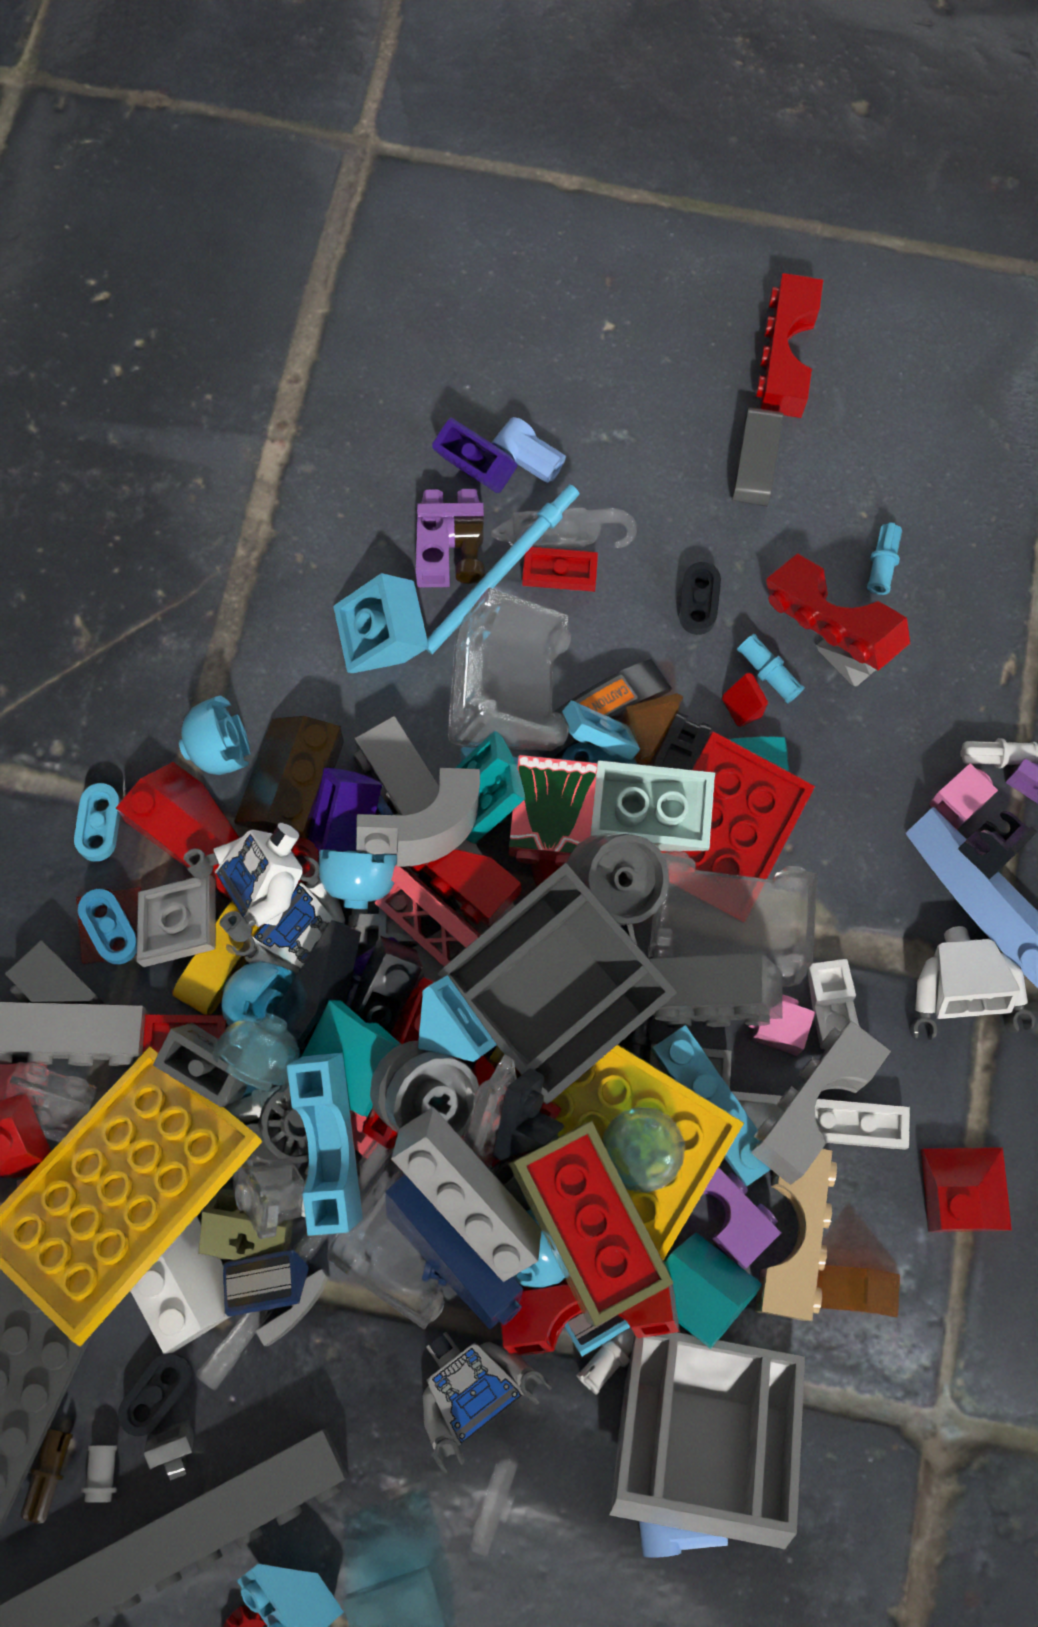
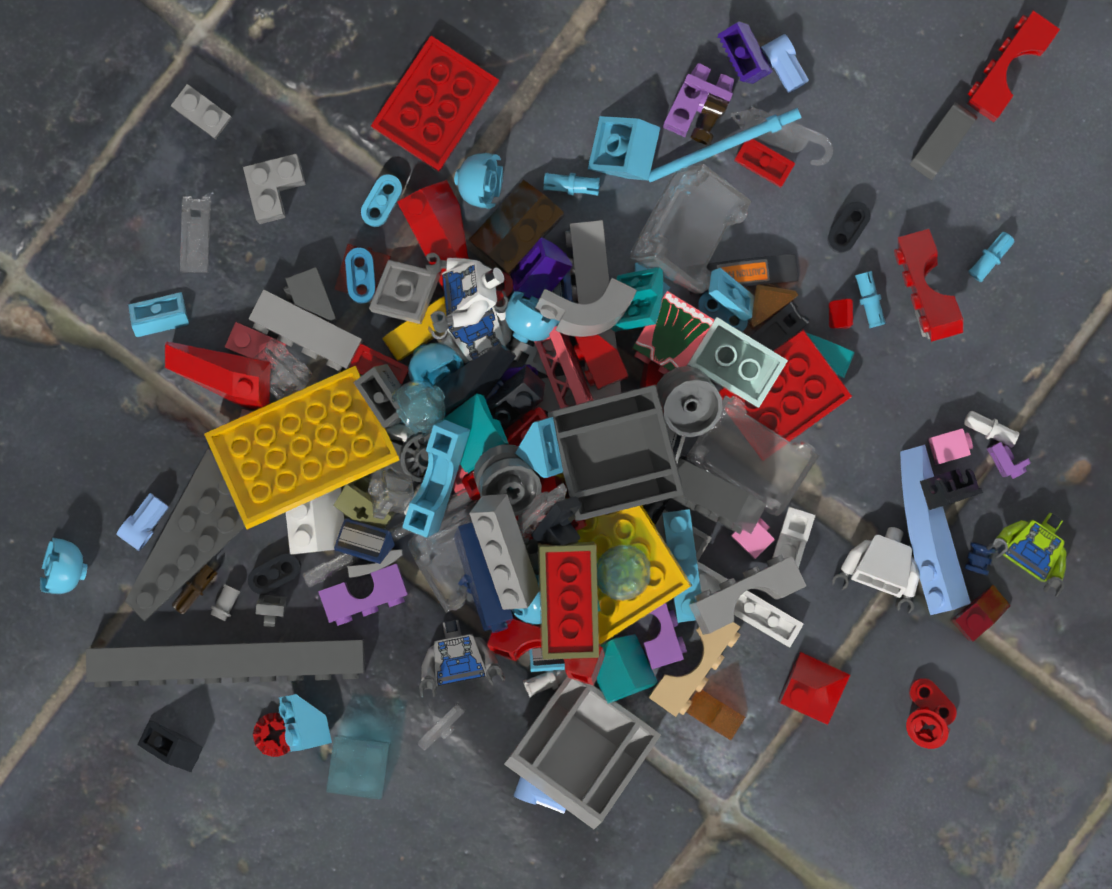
camera: 30 degrees right, 15 degrees up
none -> medium lavender arch [318,564,409,626]
none -> red plate [371,36,499,172]
none -> medium azure pin [544,173,600,196]

